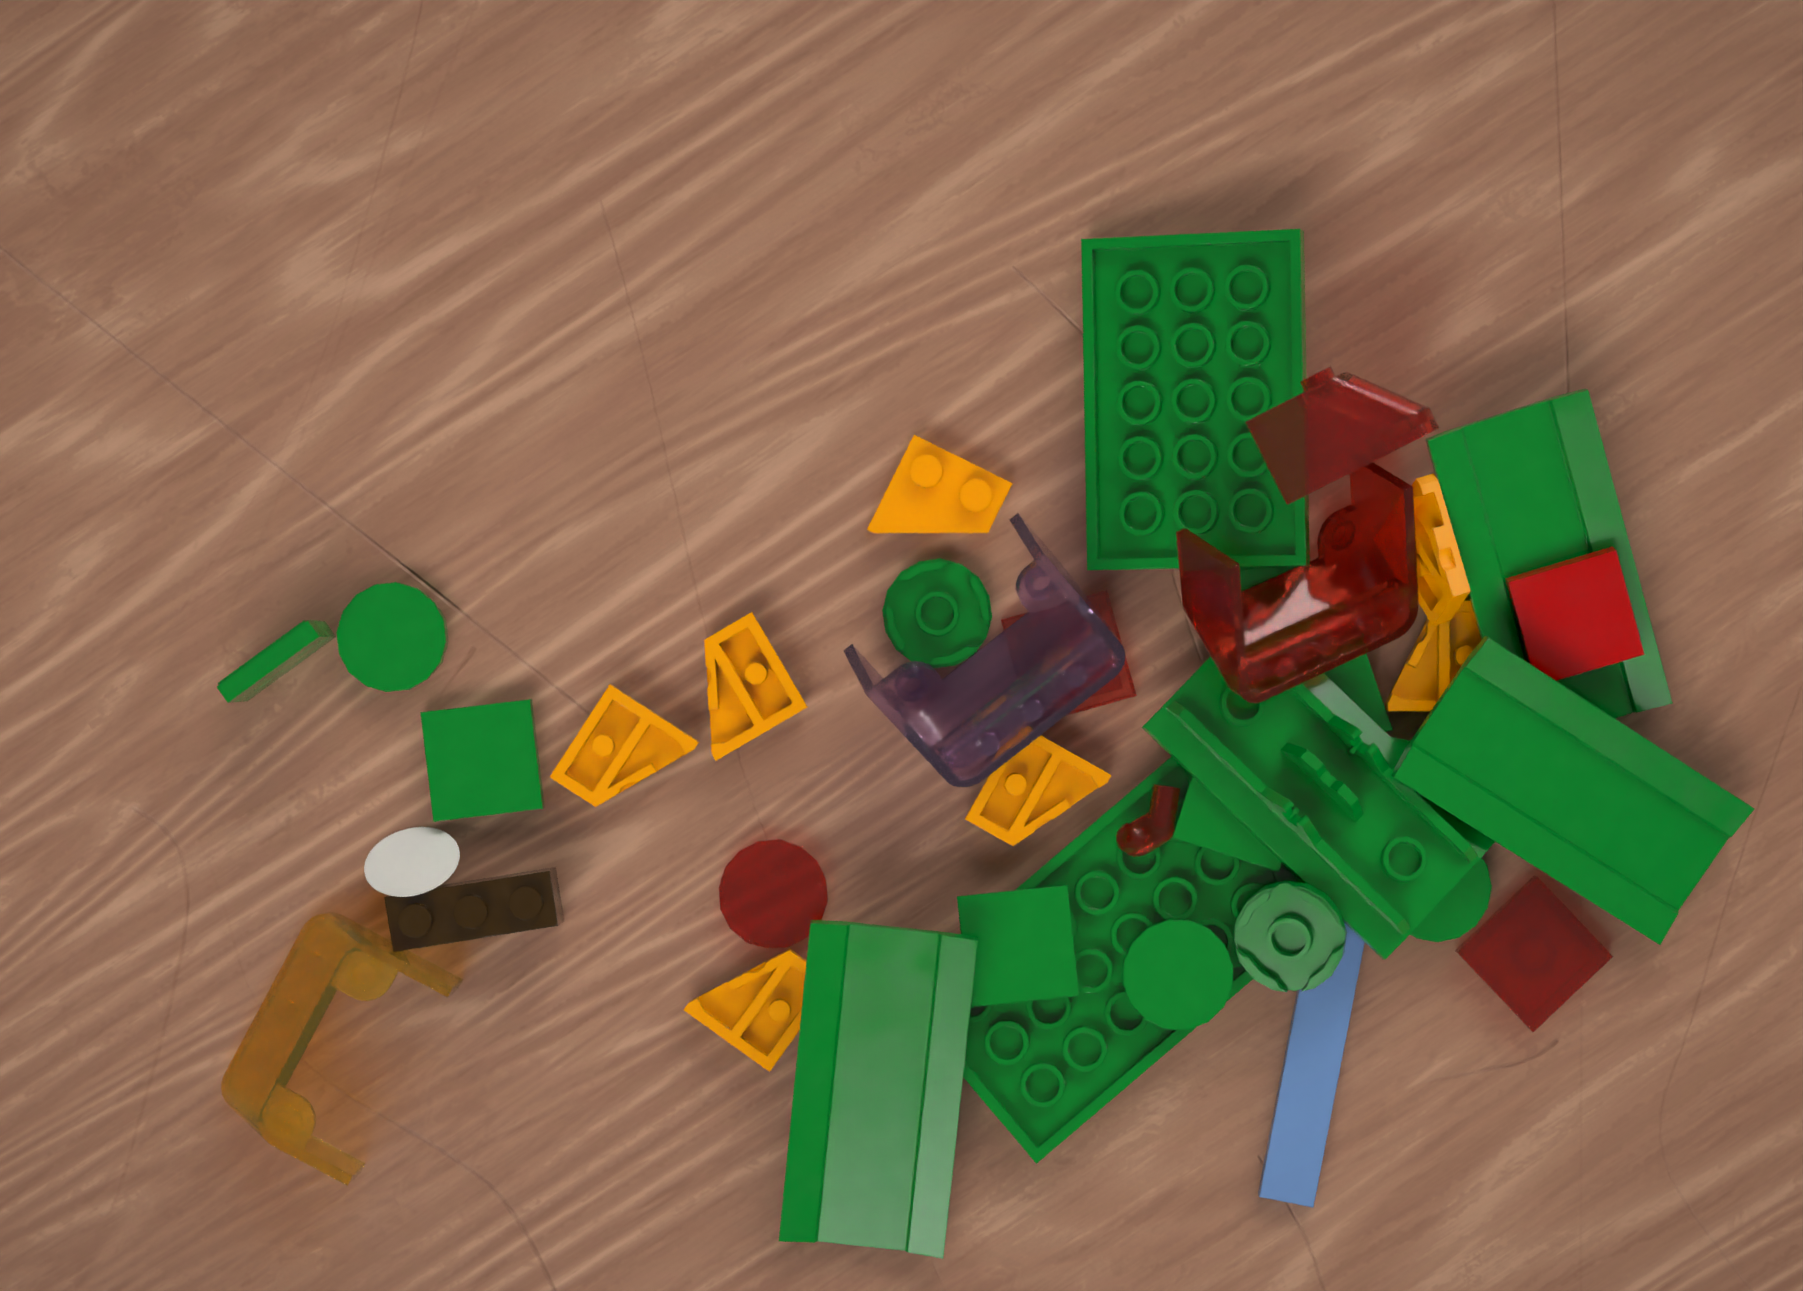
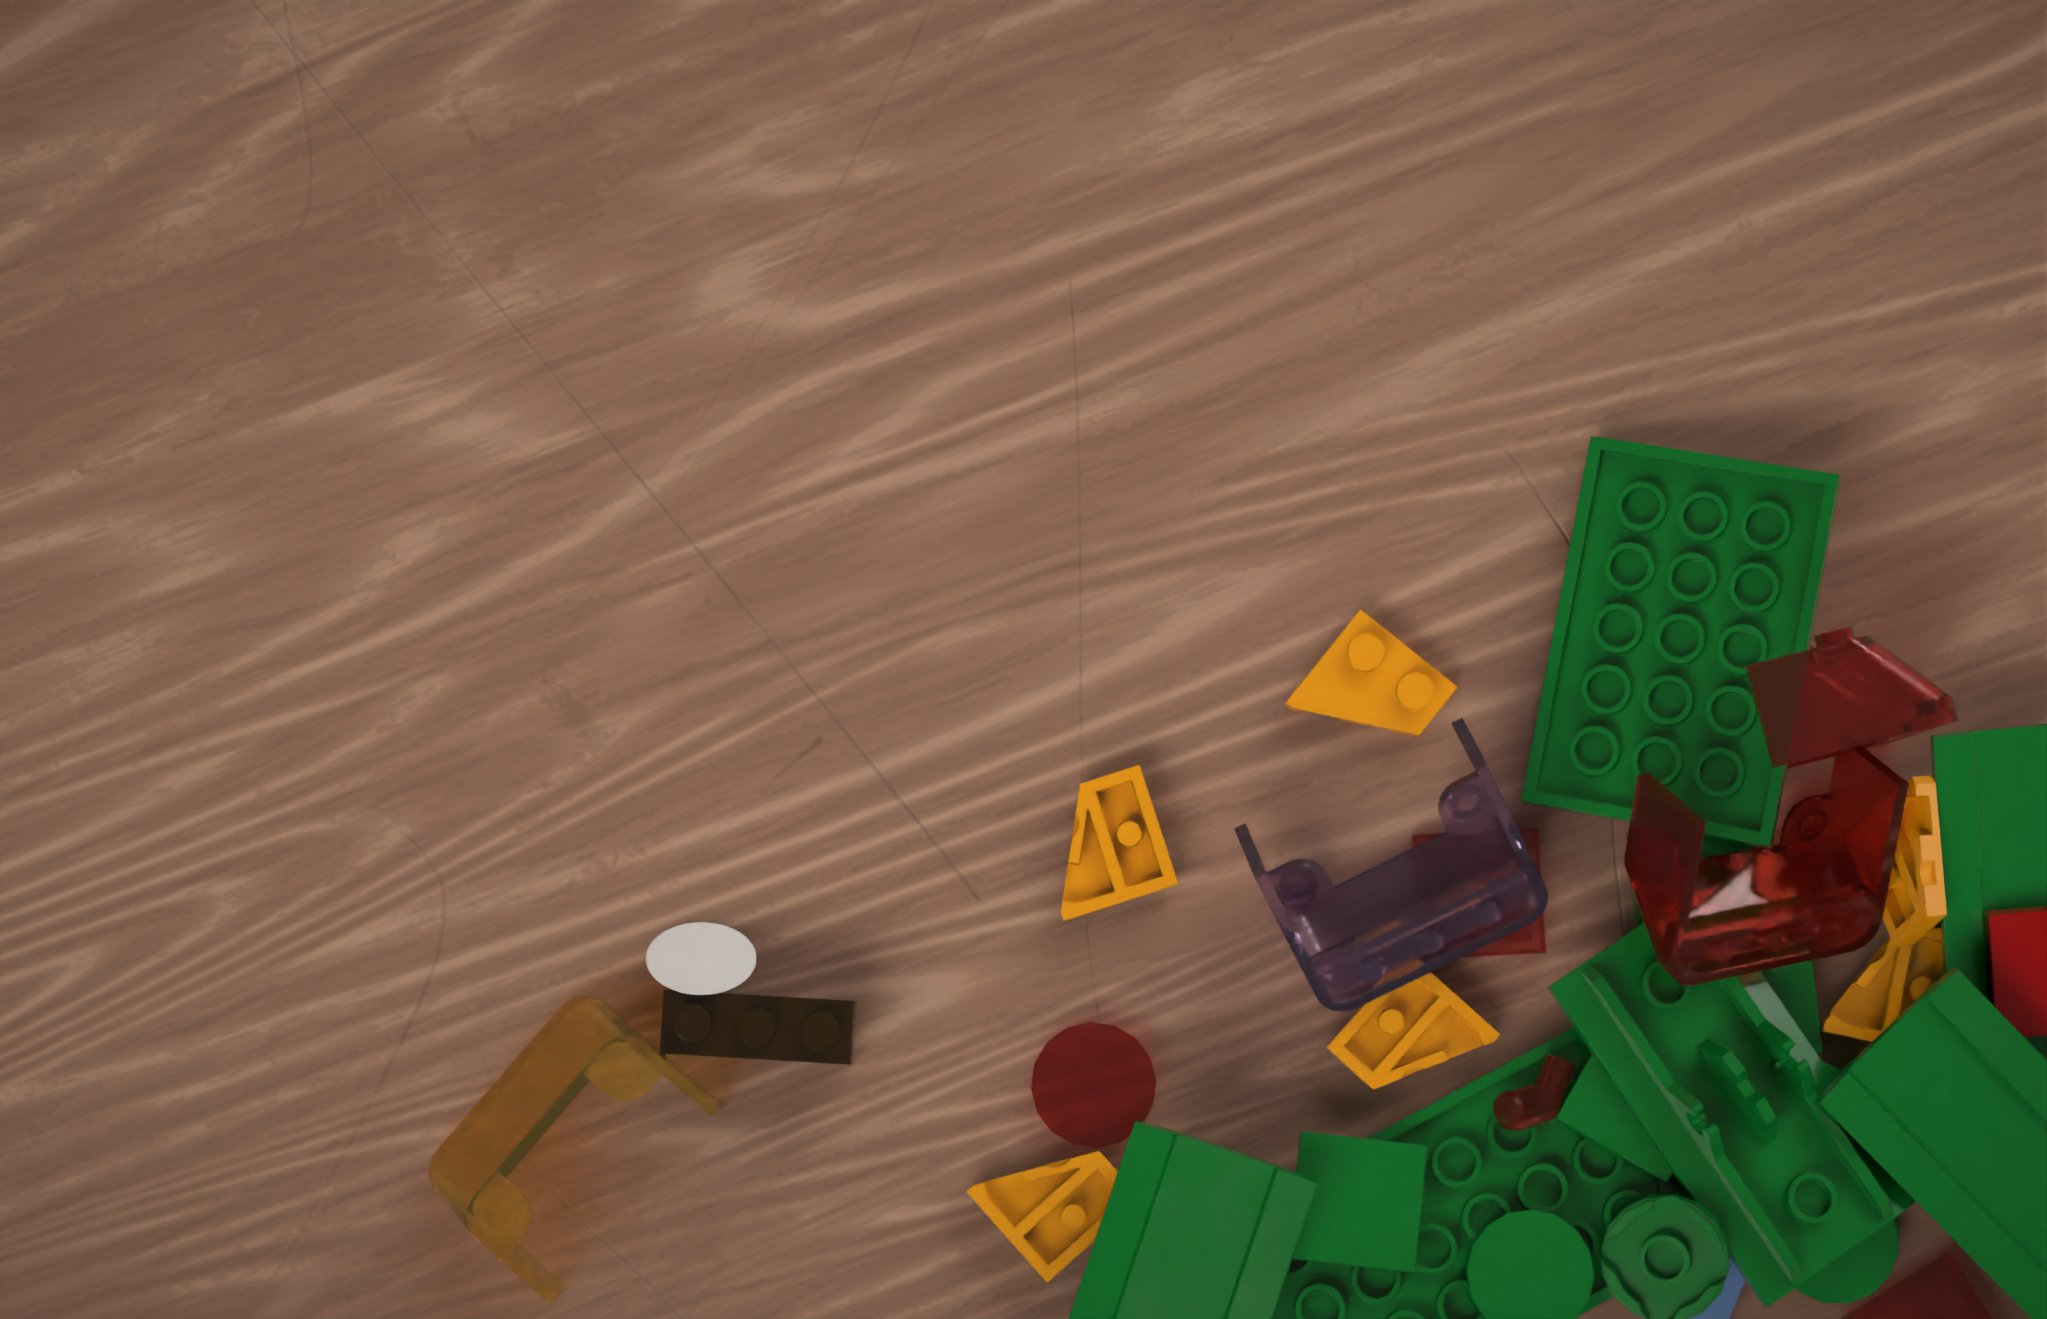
camera: 15 degrees right, 5 degrees down
green tile [217,620,336,703] -> none
green tile [336,582,448,692] -> none
green tile [420,699,545,822] -> none
light orange wing [550,684,700,807] -> none
green tile [882,558,992,668] -> none

